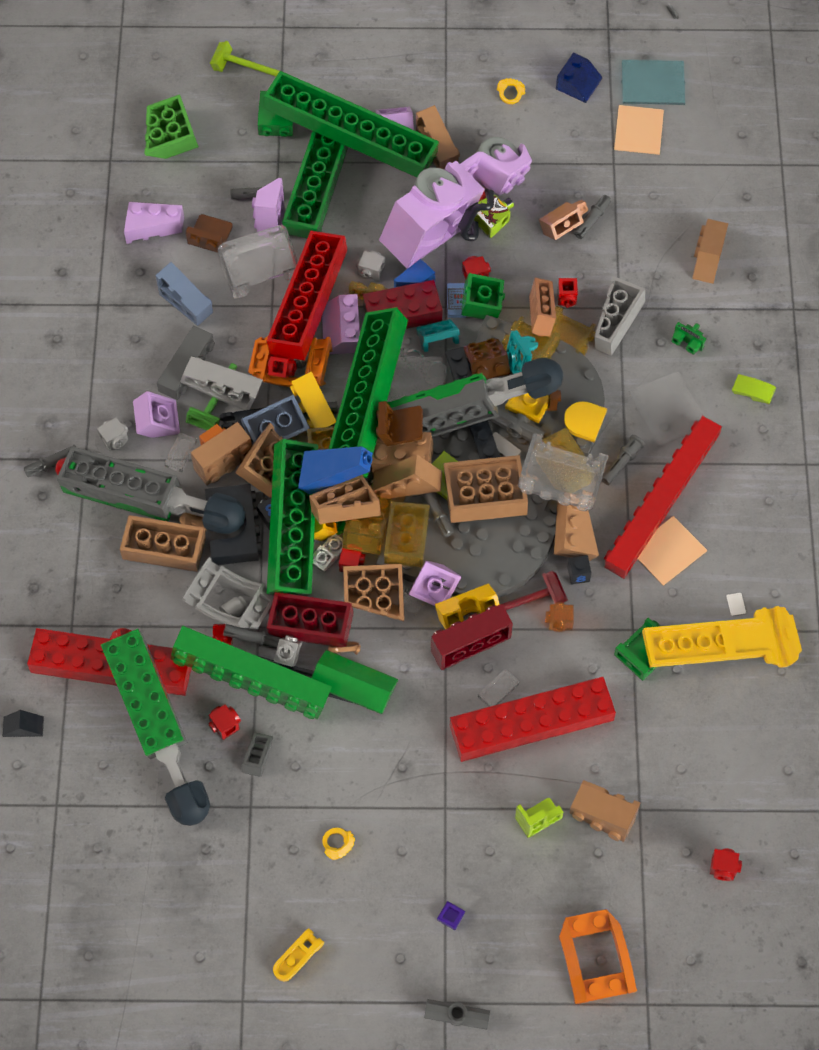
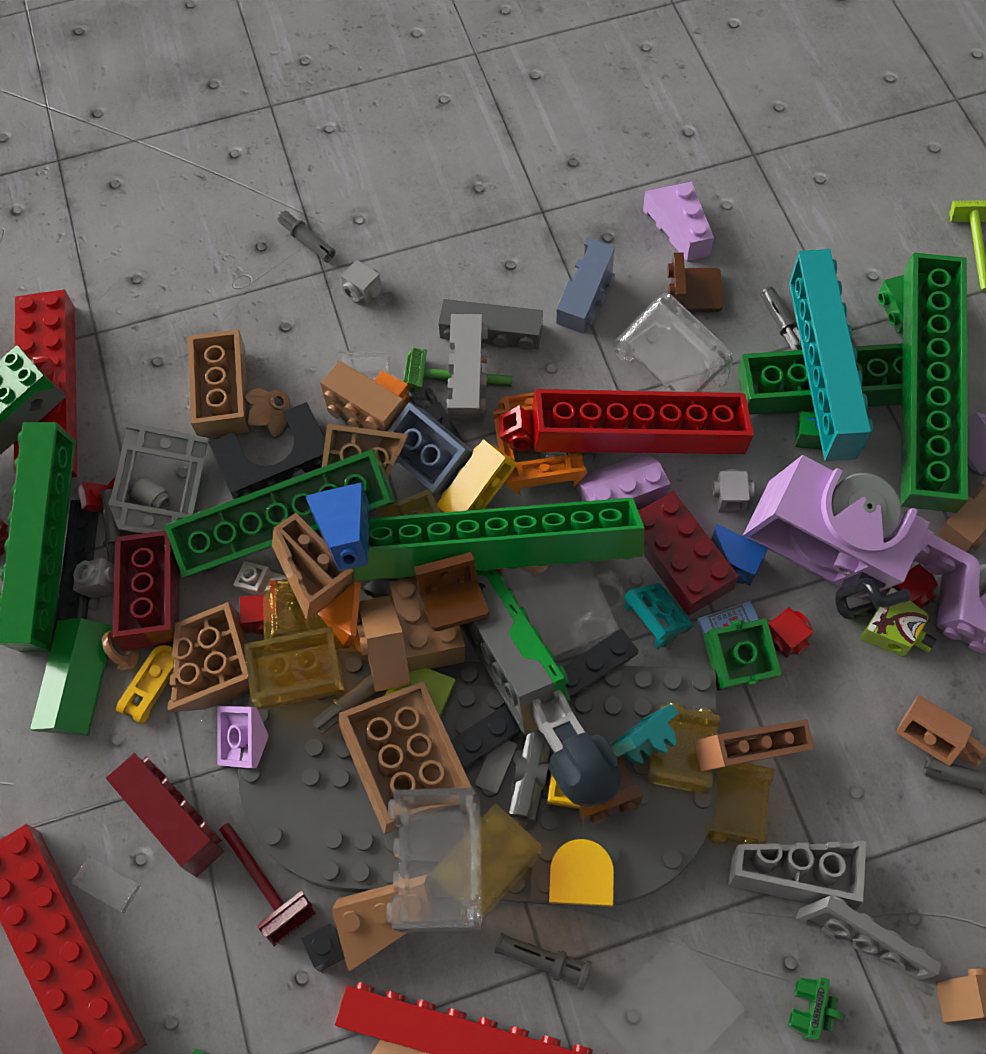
camera: 75 degrees right, 0 degrees up
dark grey piece [55,446,245,534] -> none
lavender slope [133,391,180,438] -> none
bright green wedge [144,94,199,159] -> none
lavender slope [252,178,285,239] -> none
clear yellow slope [349,281,388,300] -> none
yellow arch [435,583,499,629] -> none
reddish brown bracket [463,338,510,379] -> none
clear orange brick [545,602,574,632] -> none
red brick [557,278,578,308] -> none
none -> yellow plate [116,645,174,724]
none -> orange slope [318,581,361,646]
none -> teal brick [789,249,873,461]
none -> green brick [795,411,822,450]
none -> light grey wing [795,895,941,980]

